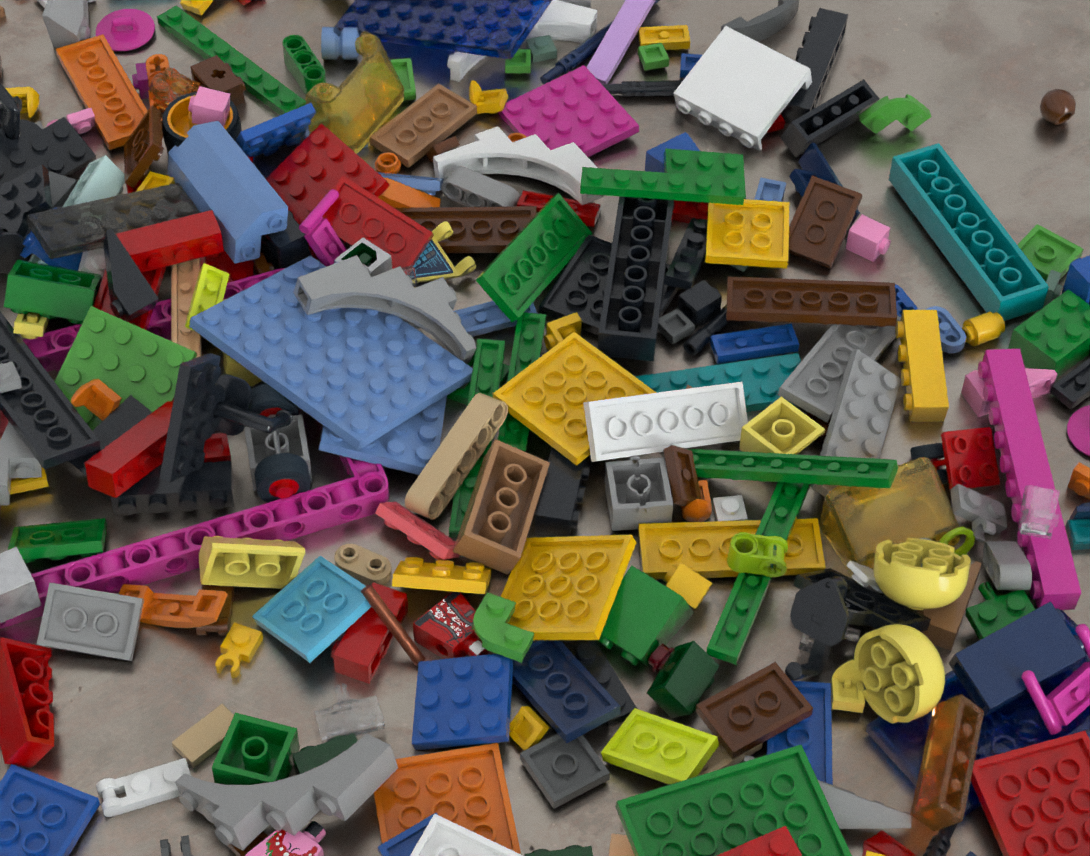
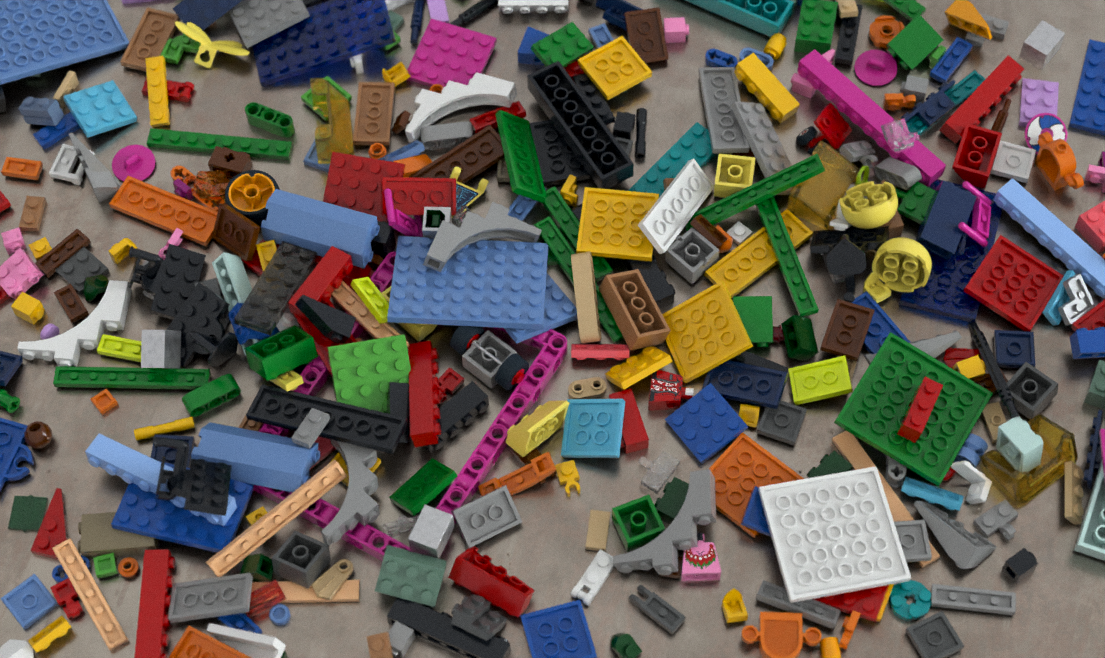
camera: 35 degrees left, 10 degrees up
orange plate [71,379,122,421] -> none
black plate [159,353,293,482] -> none
bright pink brick [188,86,230,127] -> none
blue plate [236,103,316,161] -> none
medium blue wheel [321,27,359,60] -> none
copper bar [361,584,425,665] -> none
bright green plate [472,592,534,663] -> none
green plate [580,167,745,205] -> none
yellow brick [663,563,713,609] -> none
blue plate [710,323,799,364] -> none
reddish brown plate [726,276,897,327] -> none
lime piece [727,532,788,577] -> none
clear orange brick [910,694,984,831] -> none

